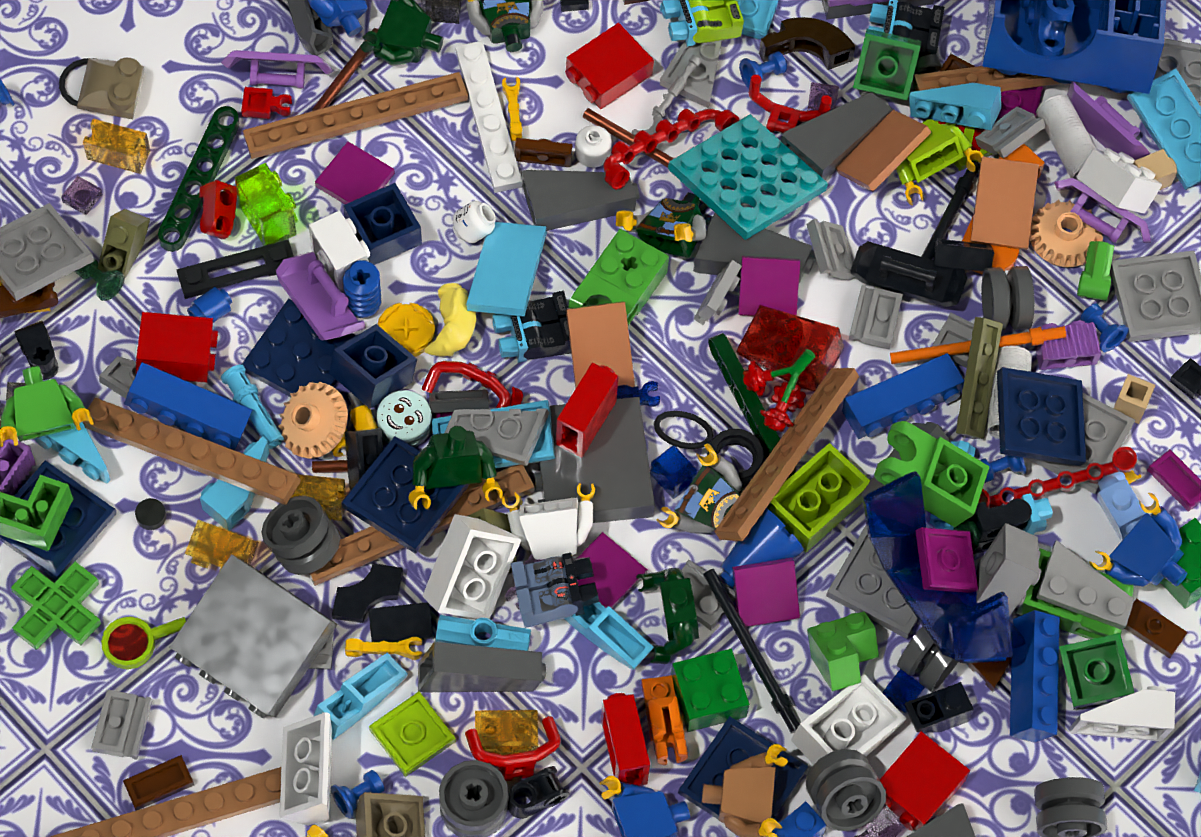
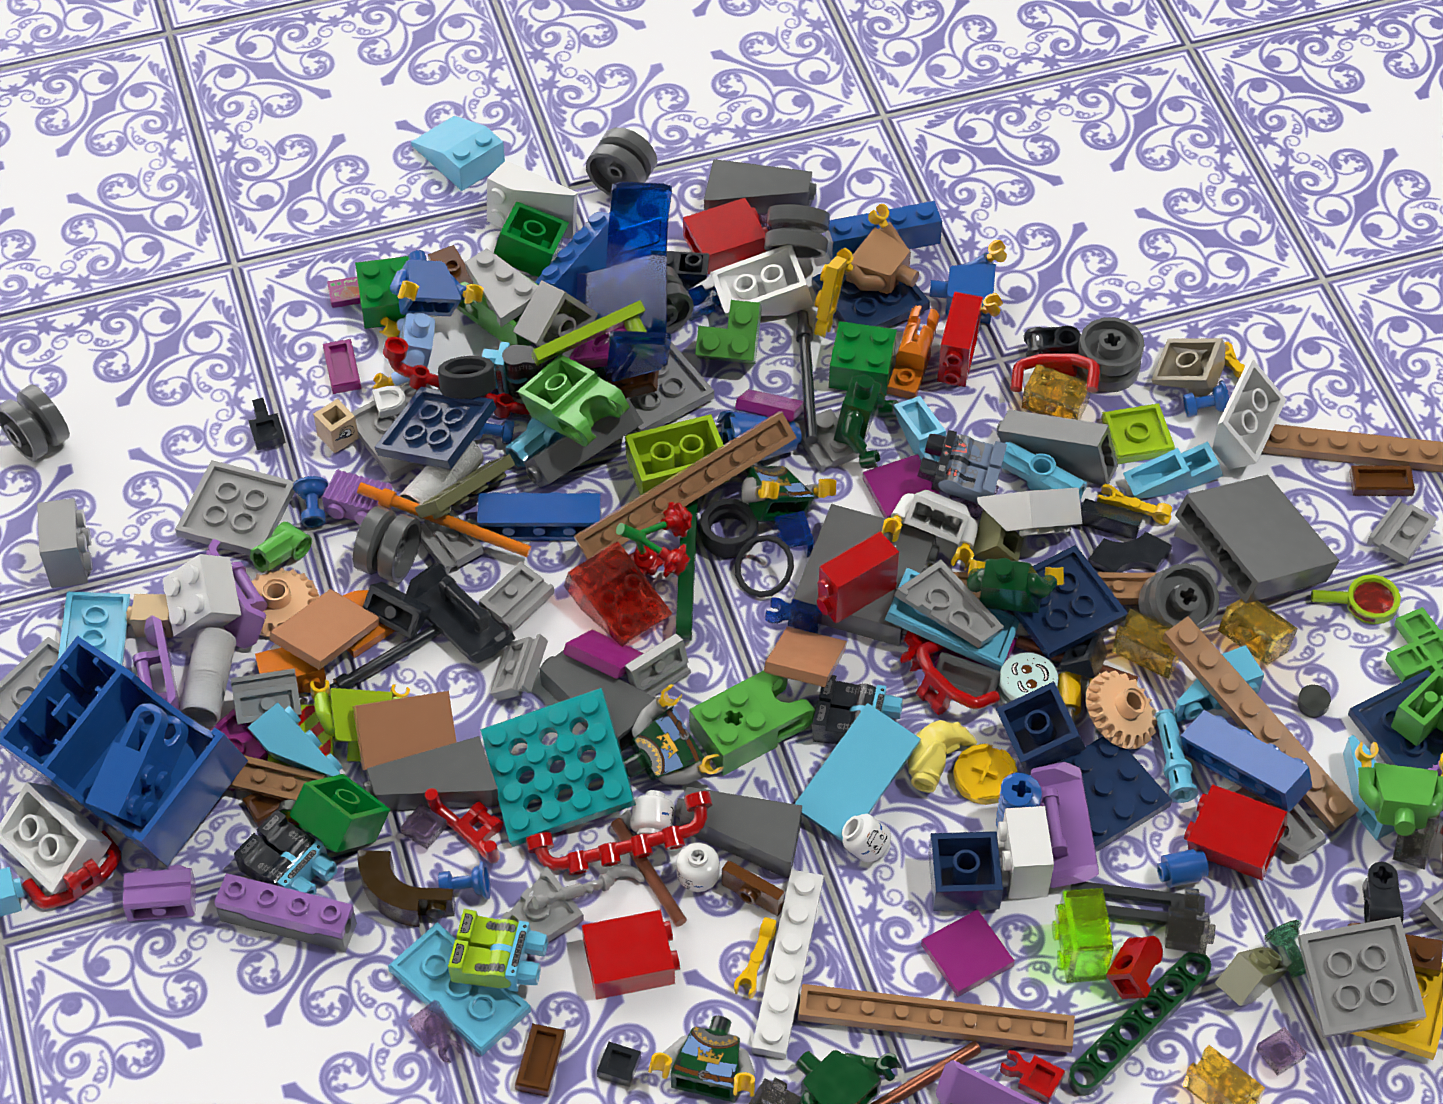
camera: 150 degrees left, 10 degrees down
none -> white tile [372,386,406,418]
none -> black tyre [438,356,496,399]
none -> lime piece [531,300,655,366]
none -> white head [630,790,675,835]
none -> yellow plate [814,256,847,338]
none -> clear smoke brick [1164,887,1216,954]

